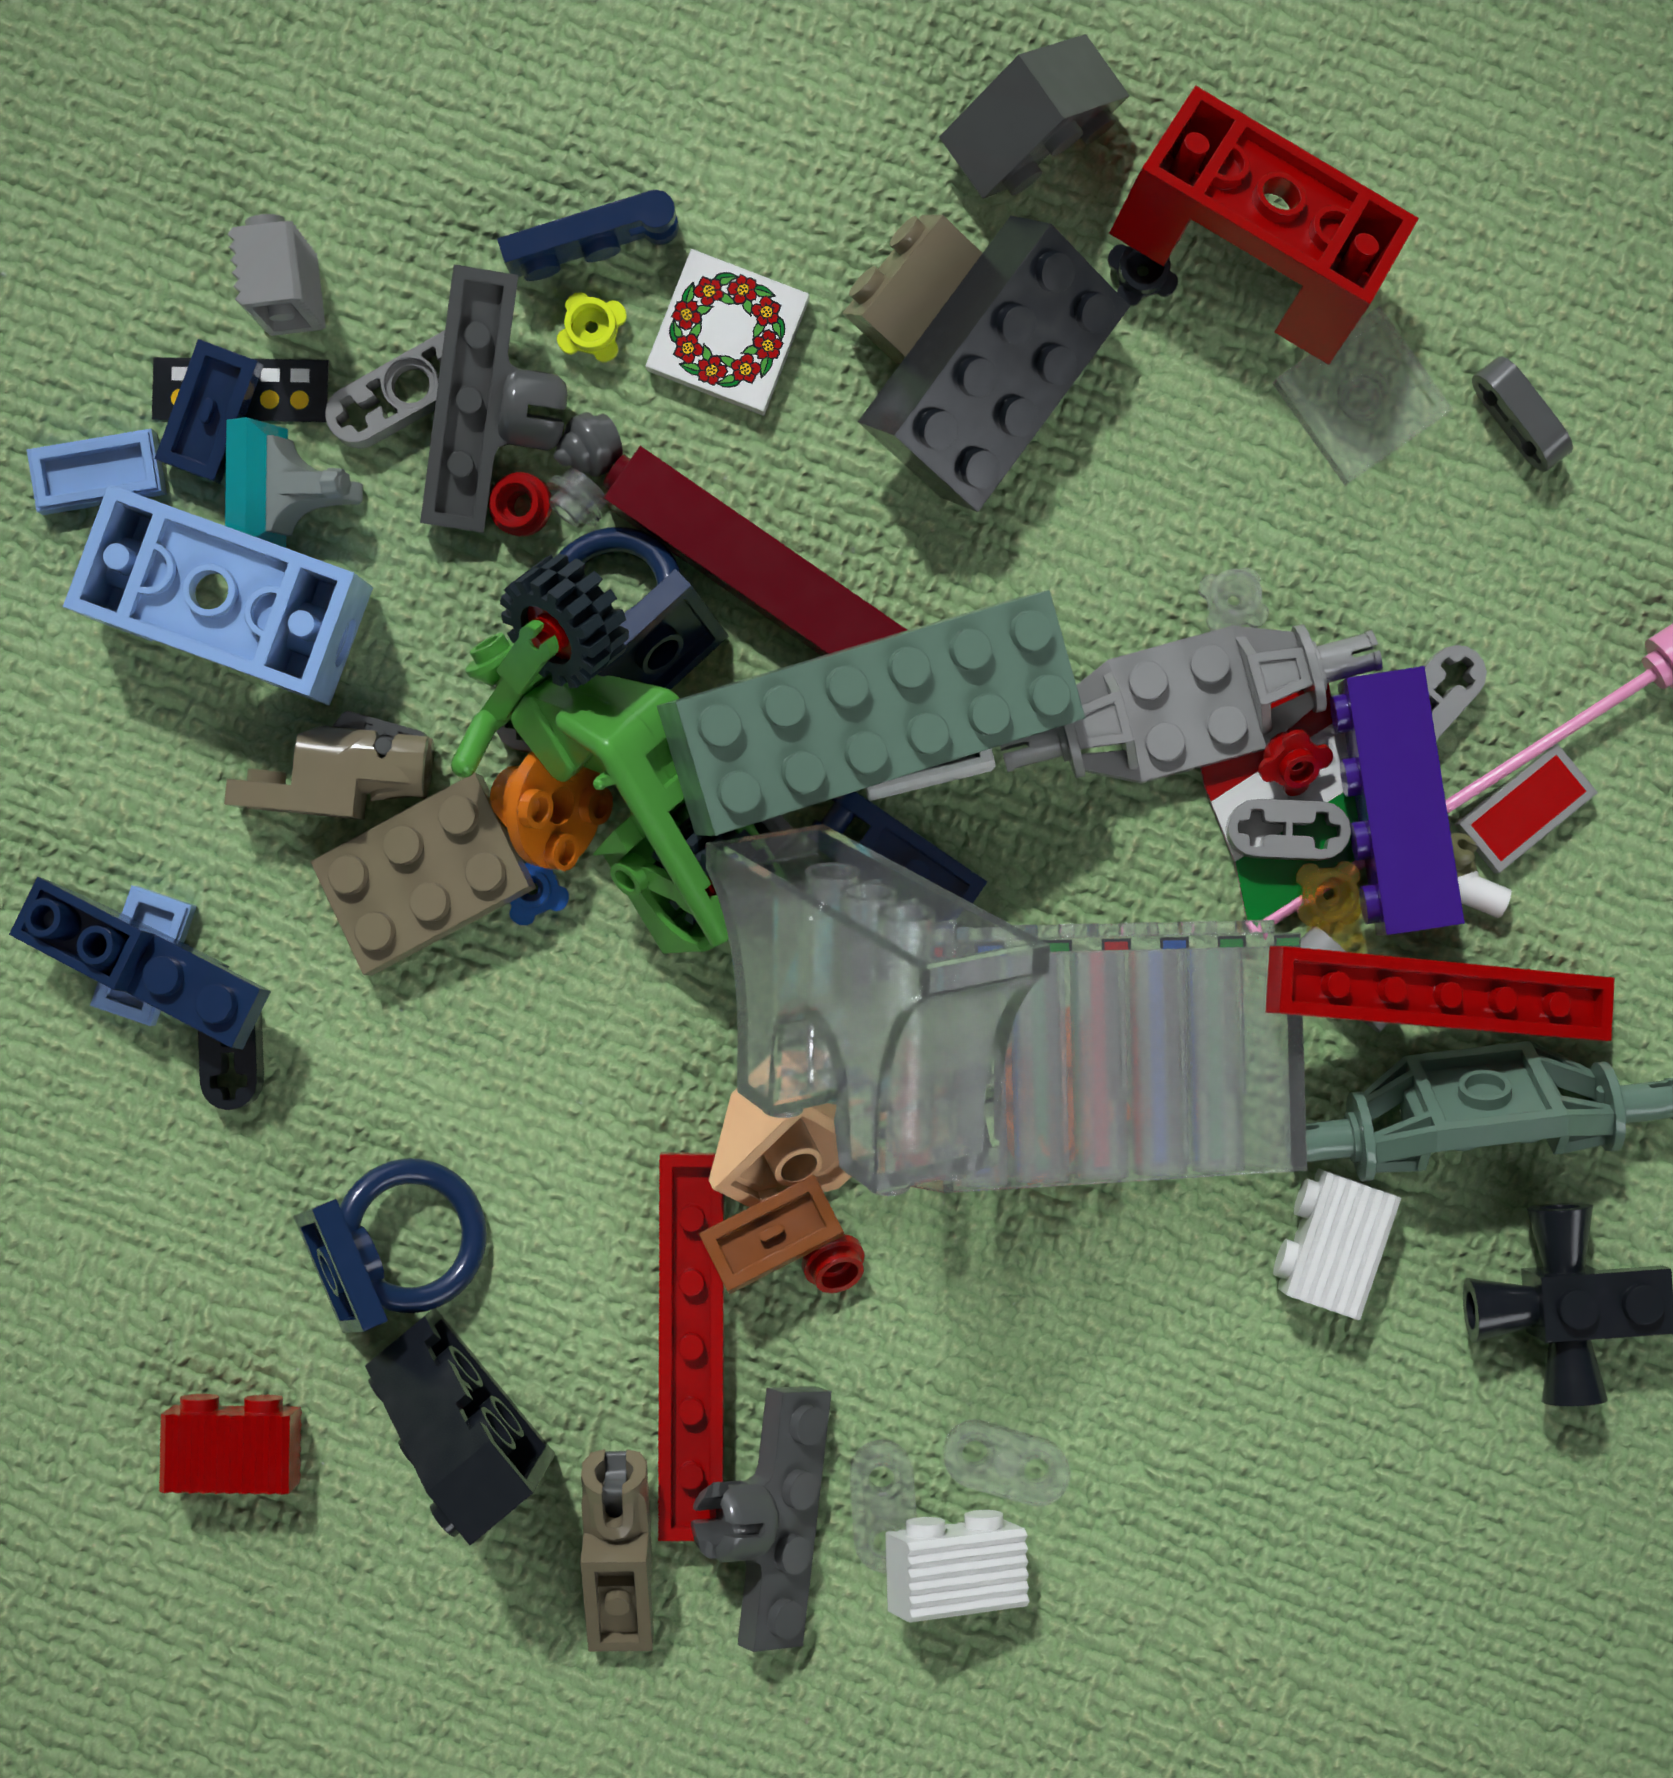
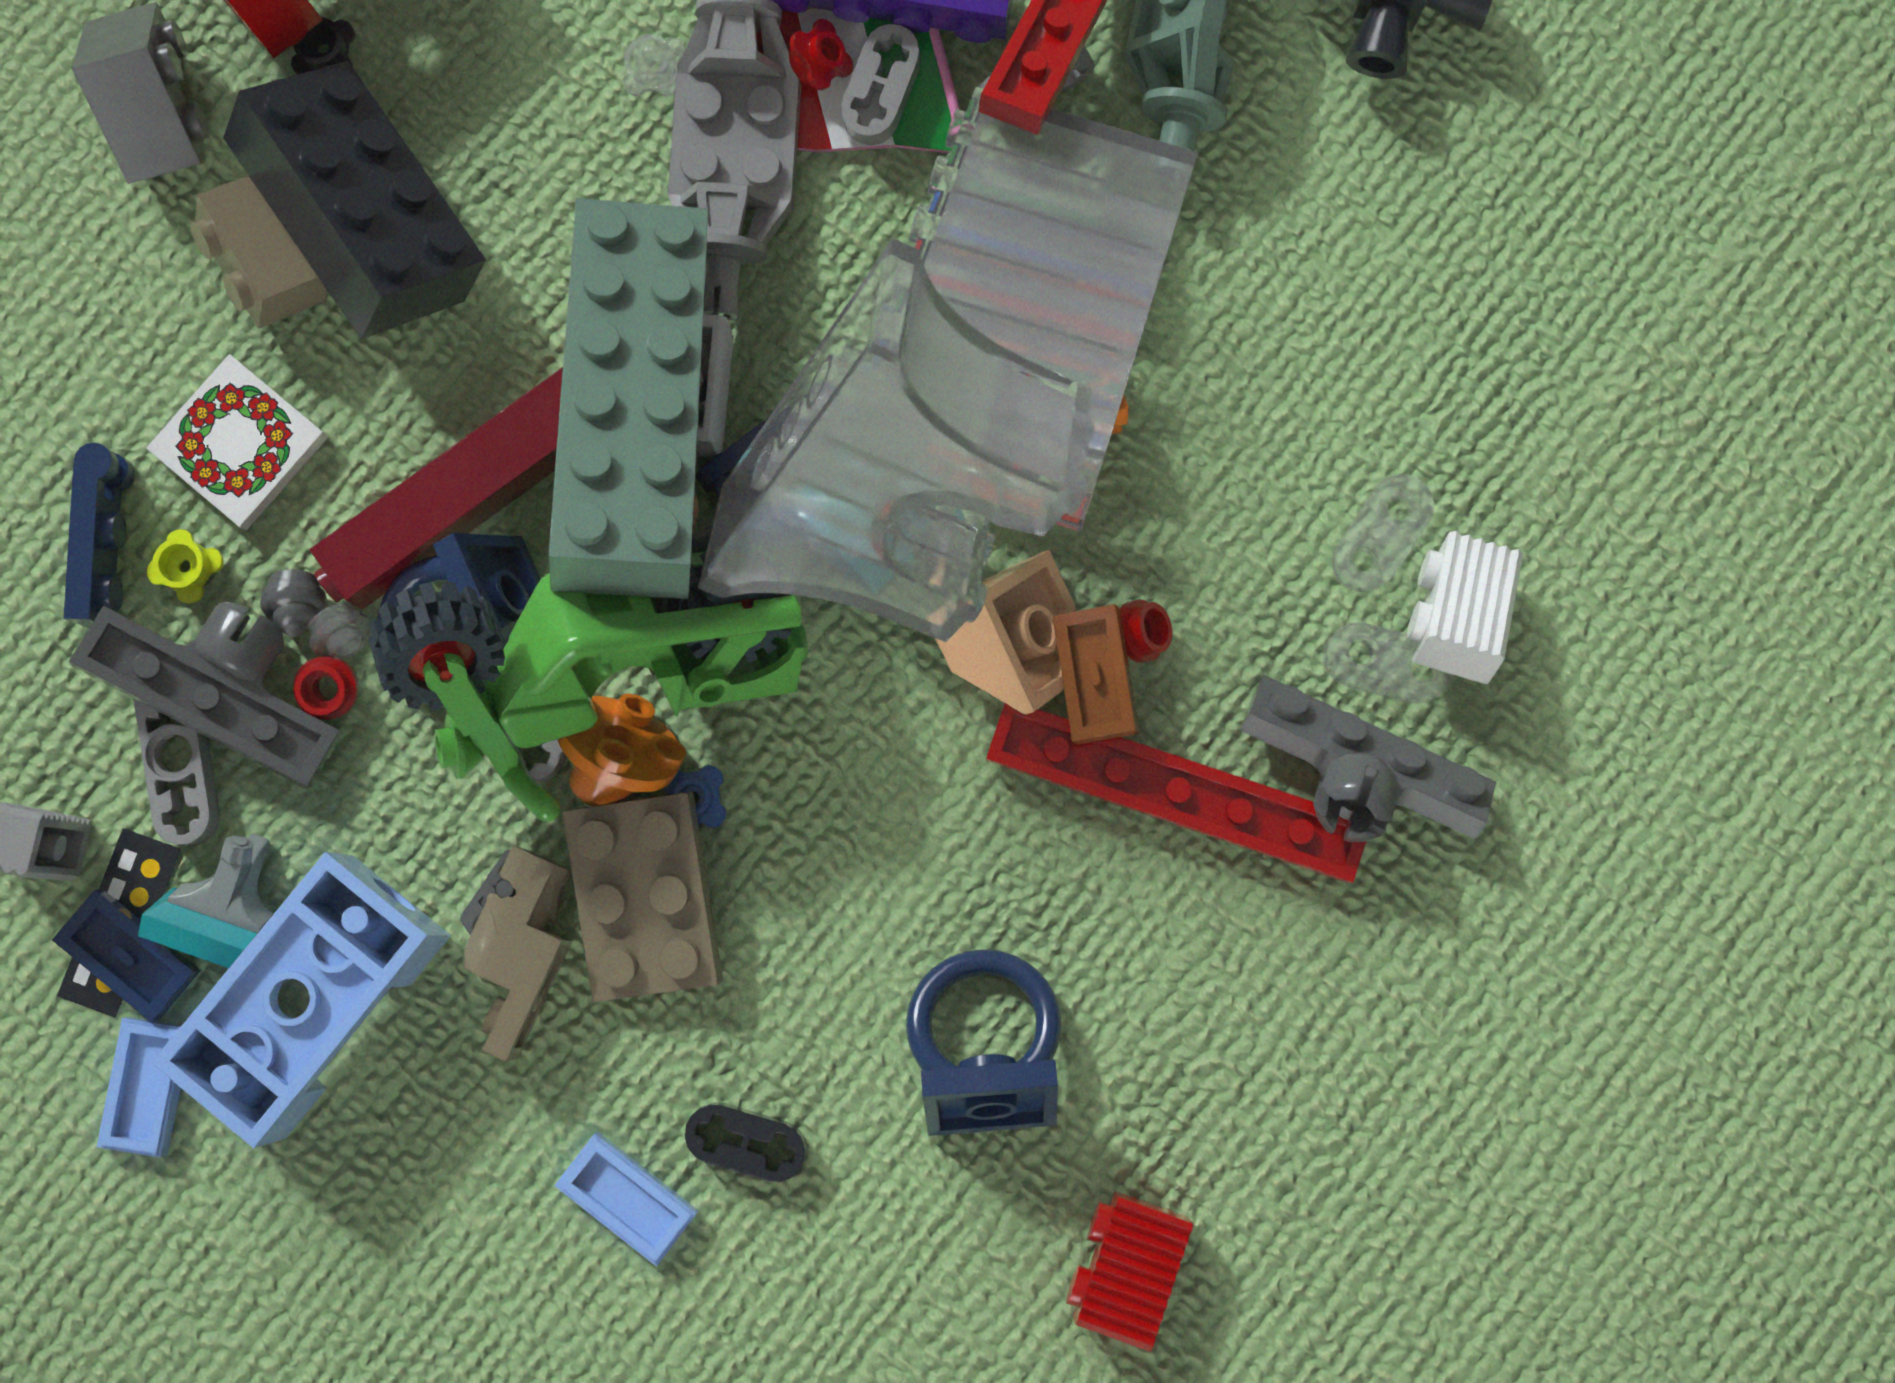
camera: 75 degrees left, 5 degrees down
dark blue slope [9,877,271,1050] -> none
black brick [365,1308,555,1545] -> none
dark tan plate [580,1449,654,1652] -> none
white brick [1273,1168,1401,1320] -> none
clear yellow plate [1296,861,1361,927] -> none

